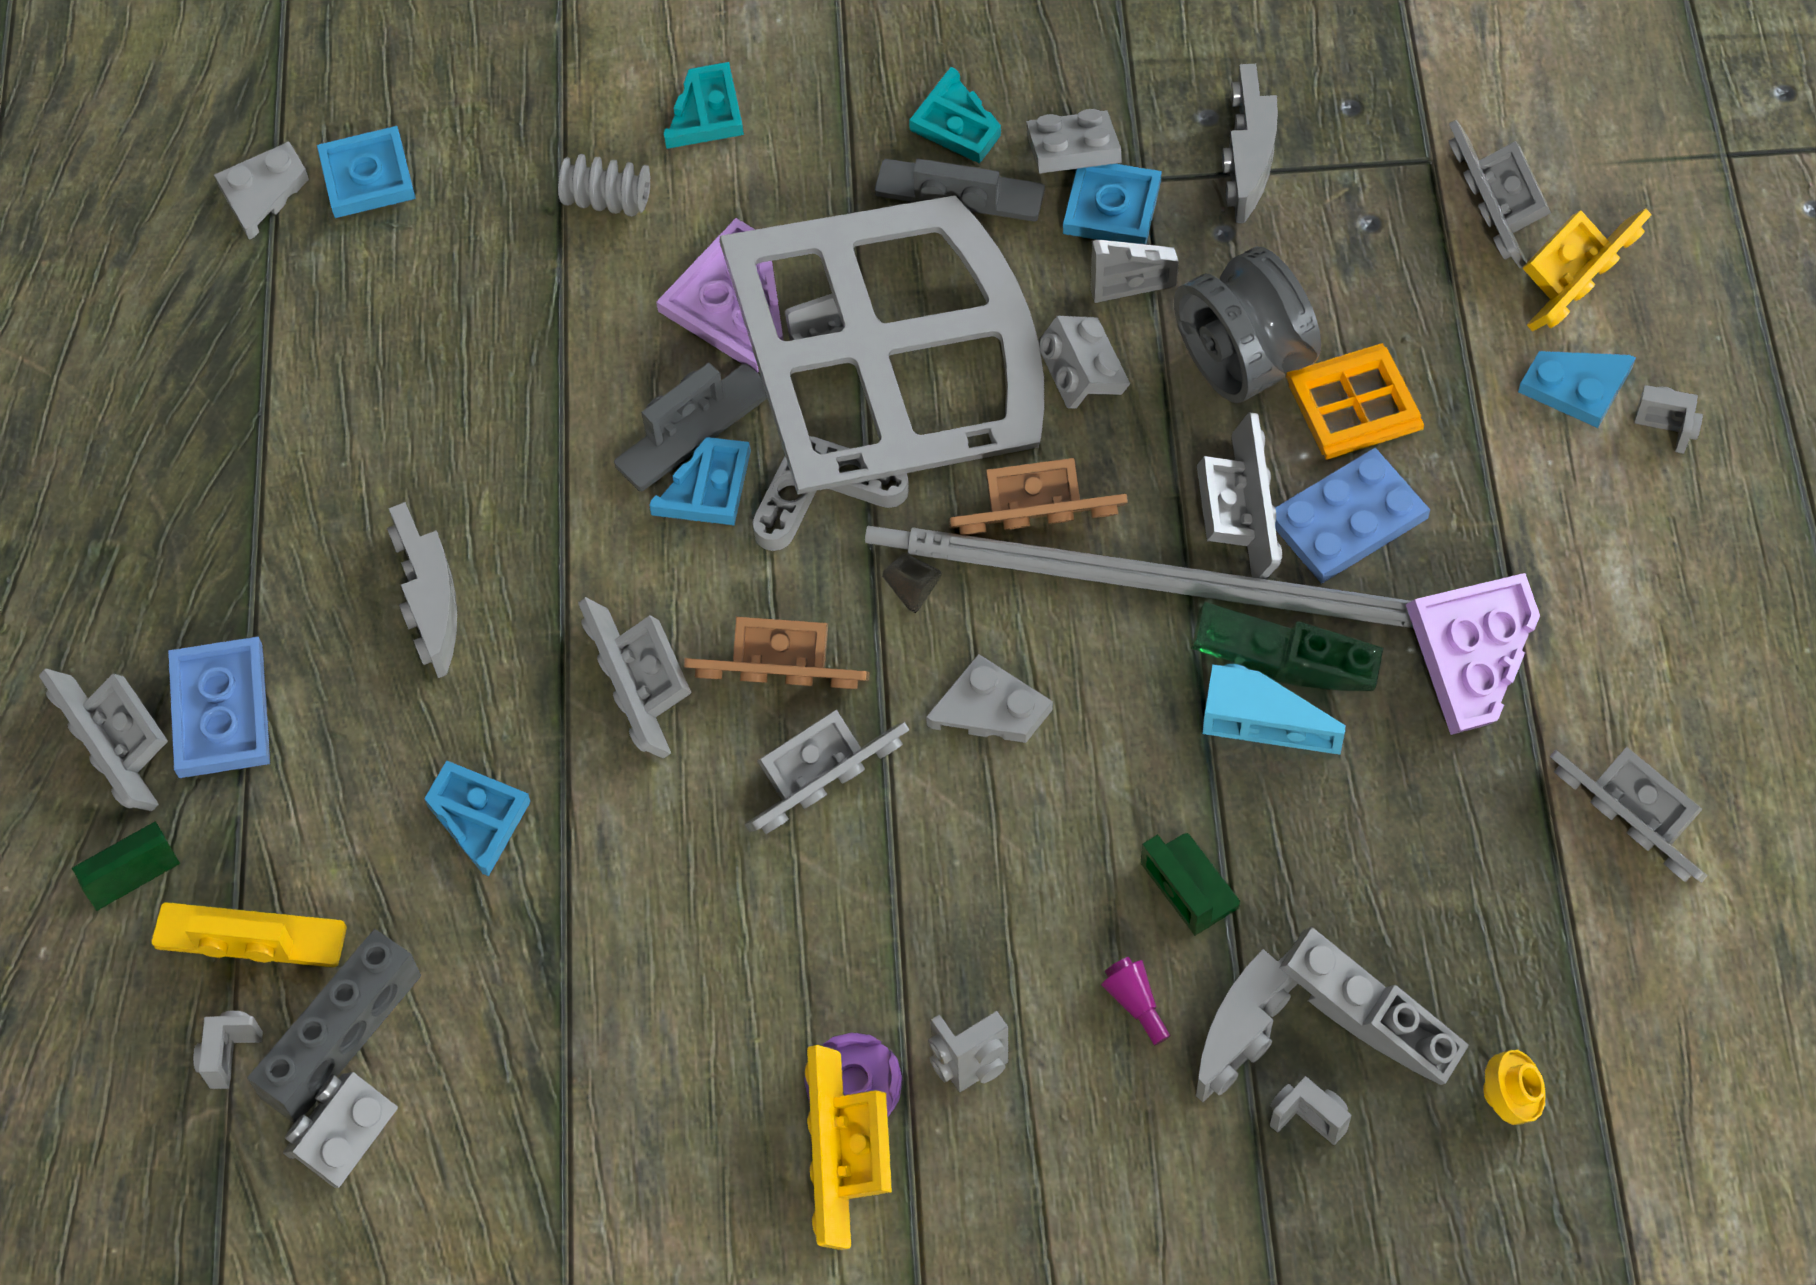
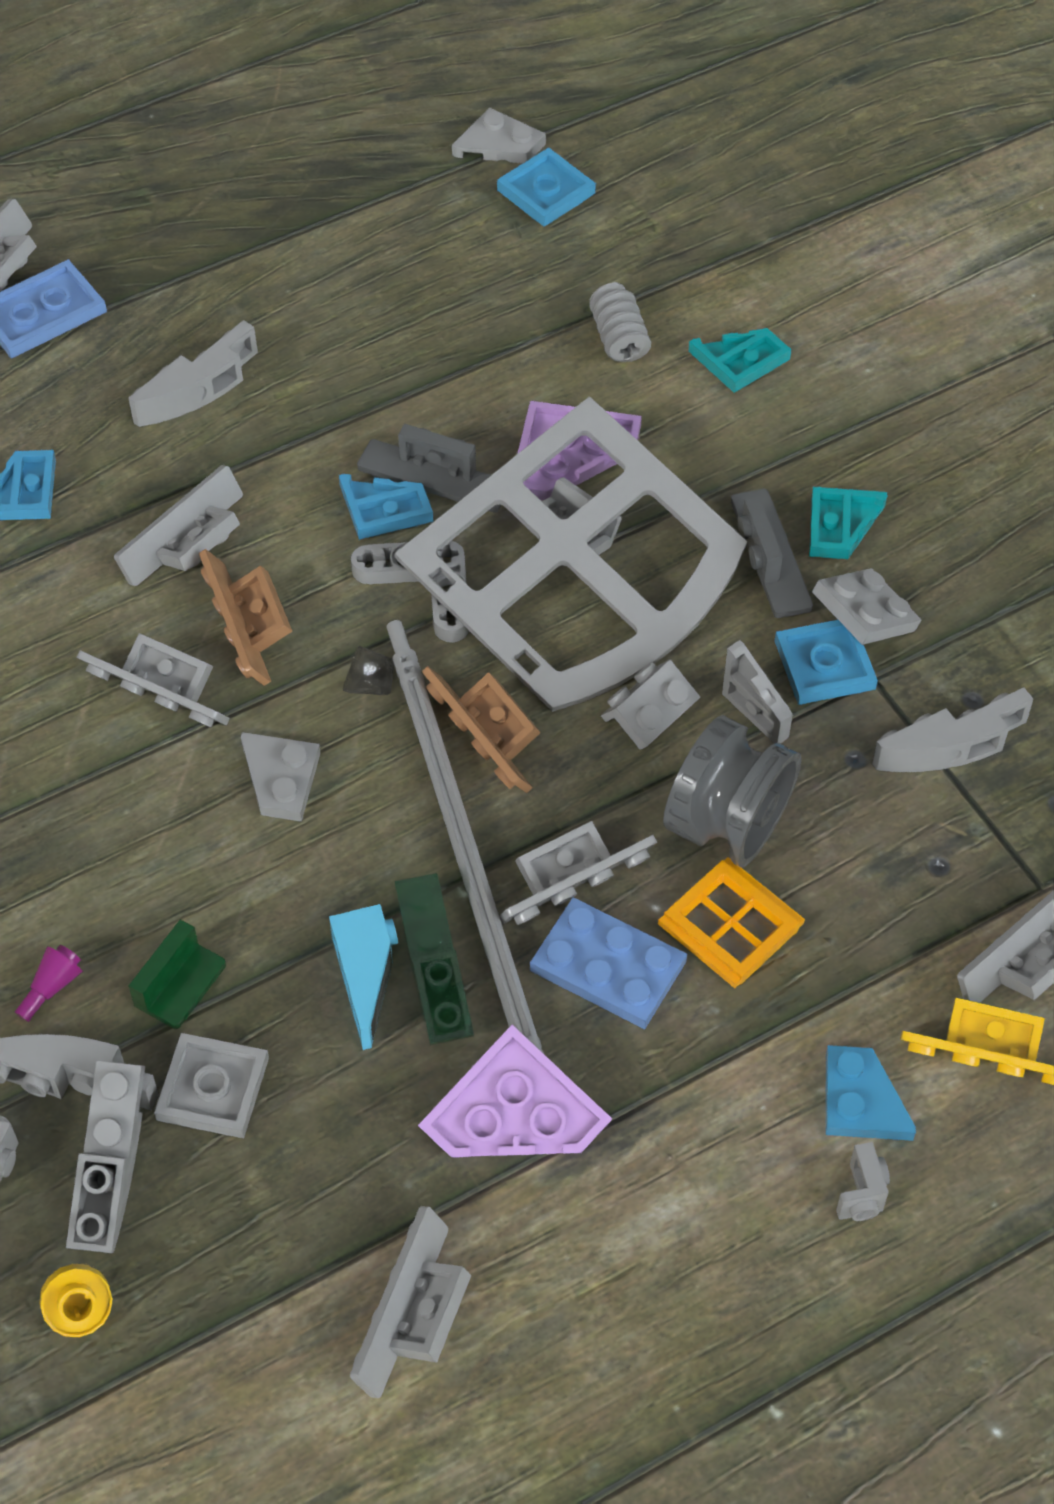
camera: 60 degrees right, 5 degrees down
none -> light grey plate [154,1033,269,1139]

